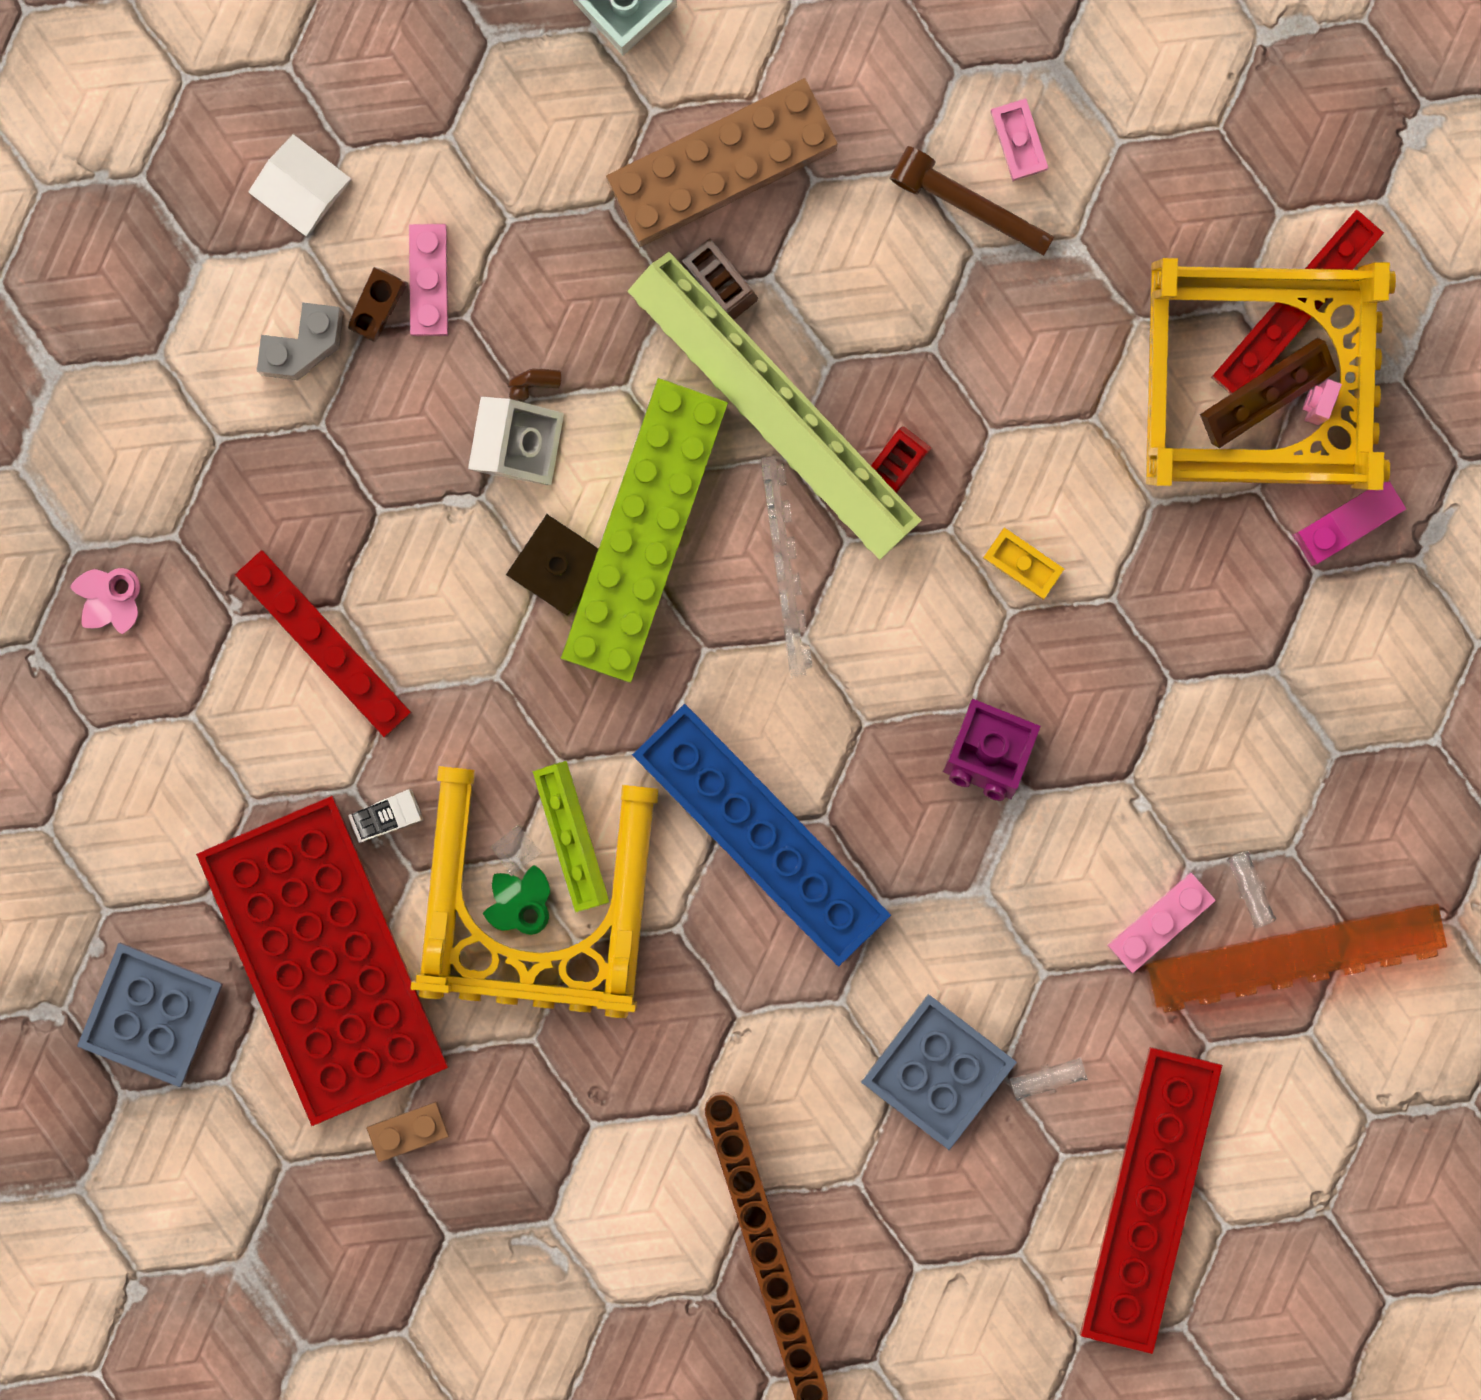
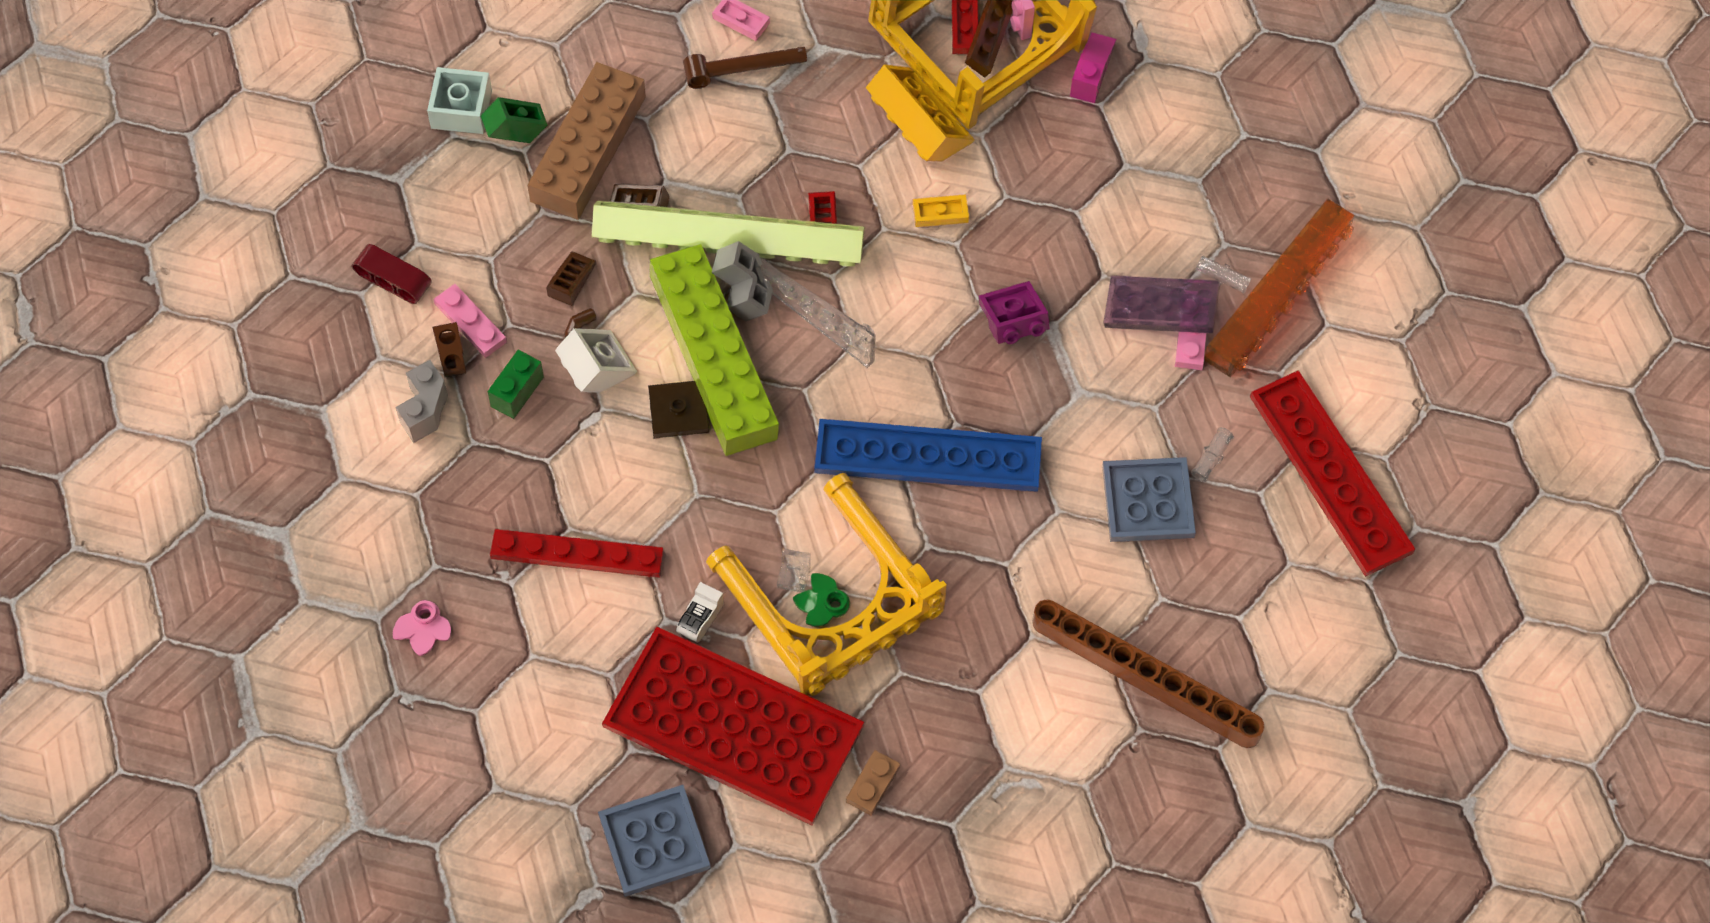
camera: 45 degrees left, 25 degrees down
white slope [249,134,352,237] -> none
lime plate [532,761,609,913] -> none
none -> dark red beam [351,244,432,304]
none -> green brick [481,97,548,143]
none -> green brick [487,349,544,419]
none -> reddish brown slope [546,251,596,306]
none -> light grey brick [712,241,773,322]
none -> yellow slope [866,64,975,162]
none -> clear purple plate [1103,276,1220,333]

